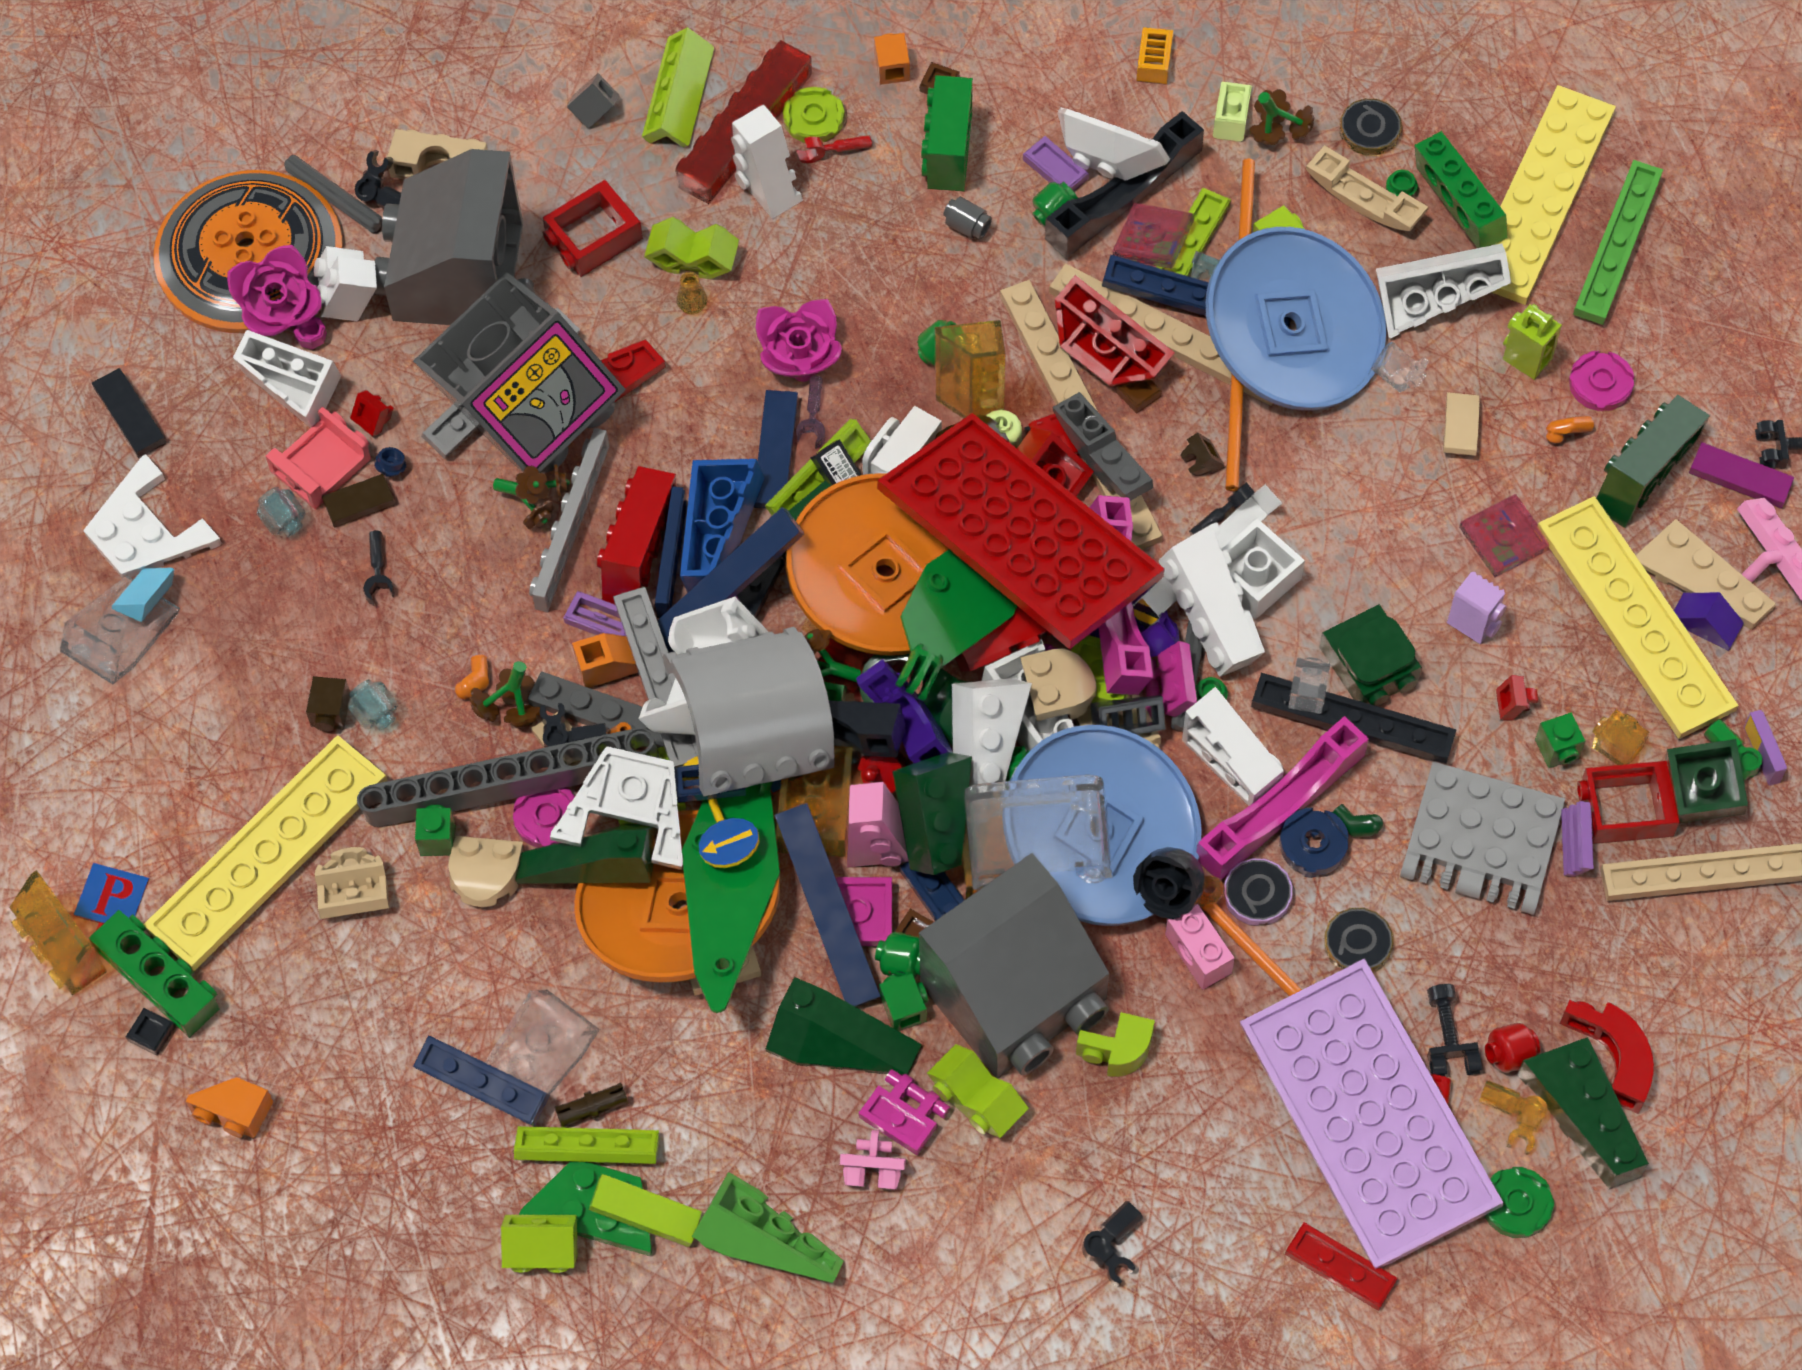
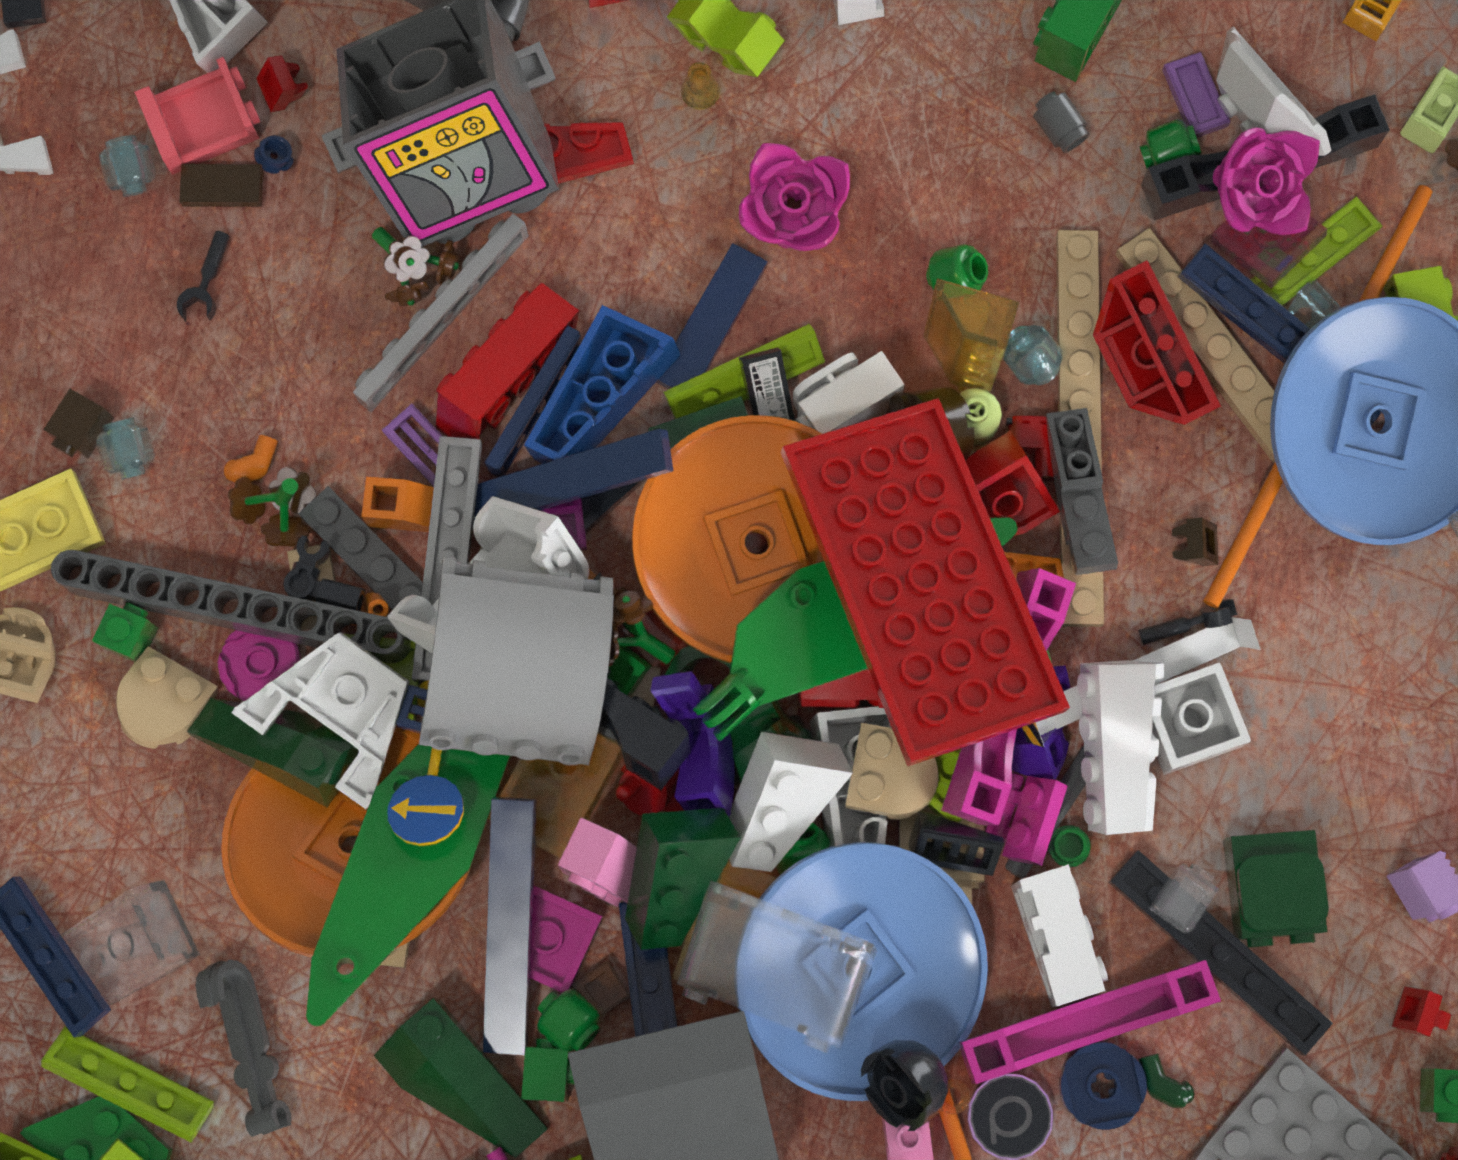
camera: 25 degrees right, 15 degrees up
dark brown pin [554,1082,629,1128] -> none
piece [796,376,826,449] -> none
reddish brown tile [1116,379,1162,414] -> none
none -> dark grey piece [195,960,292,1137]
none -> clear light blue head [1002,325,1063,385]
none -> dark pink brick [1213,127,1320,235]

